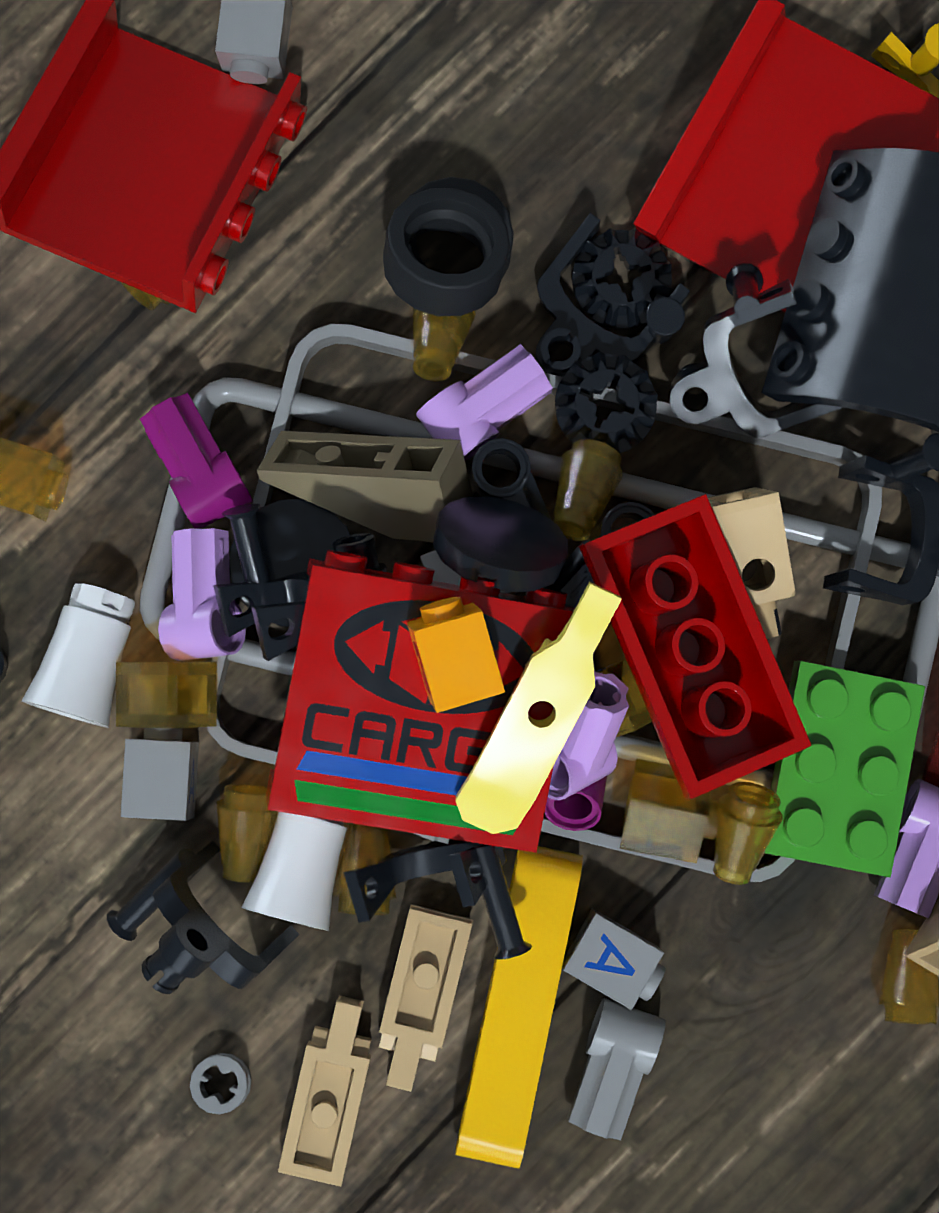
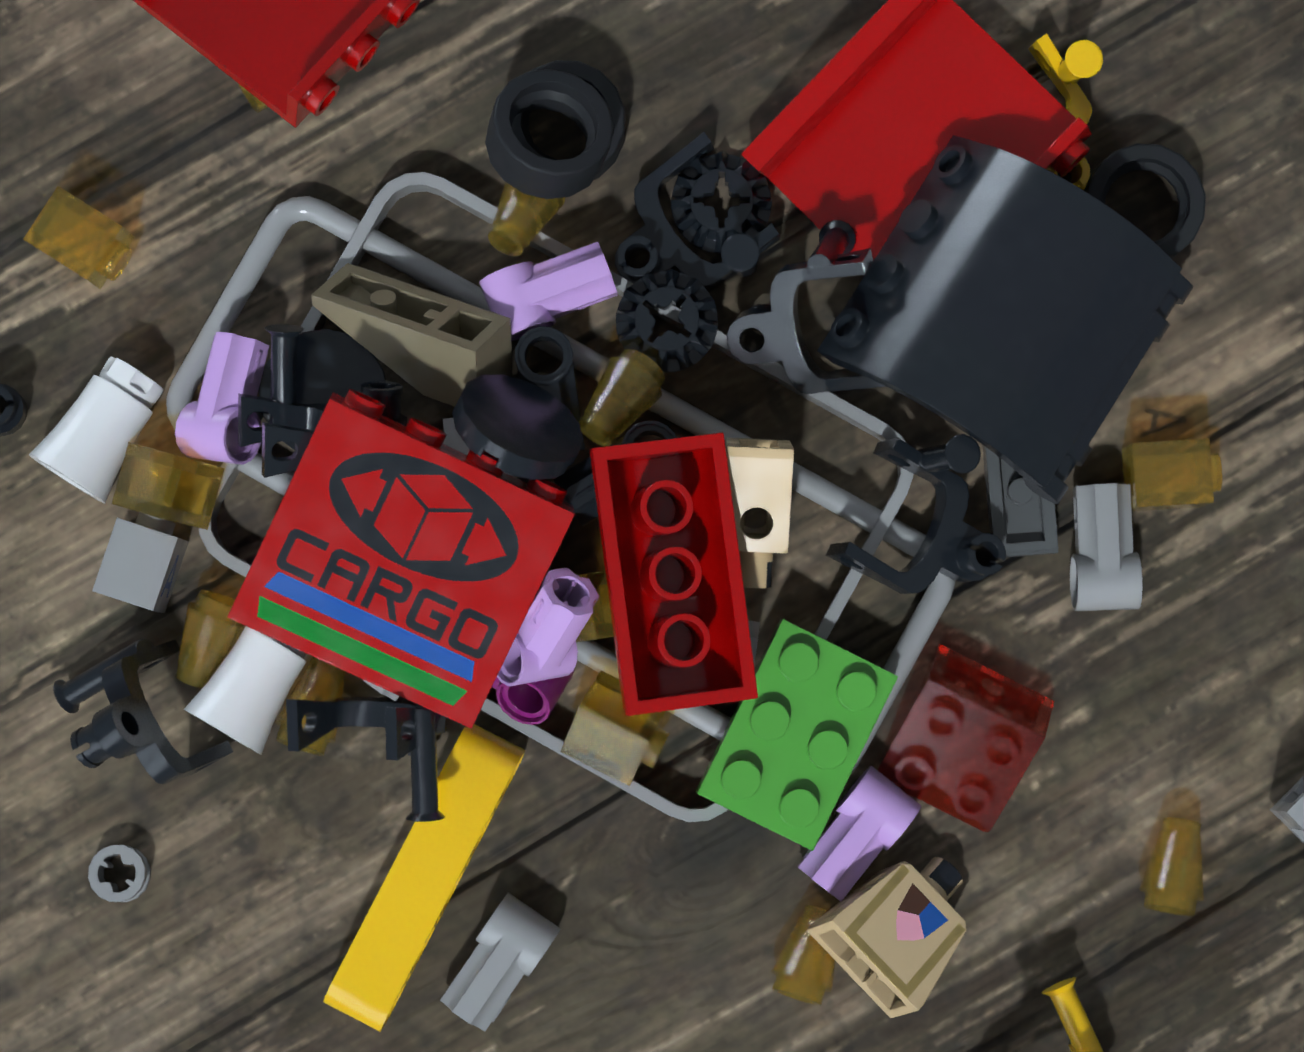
camera: 25 degrees right, 0 degrees up
magenta piece [140,393,253,529] -> none
tan hinge [278,995,372,1187] -> none
tan hinge [379,904,473,1092] -> none
light orange brick [407,597,505,713] -> none
light yellow piece [455,581,622,834] -> none
light grey brick [562,908,666,1010] -> none
clear yellow cone [713,782,783,885] -> none

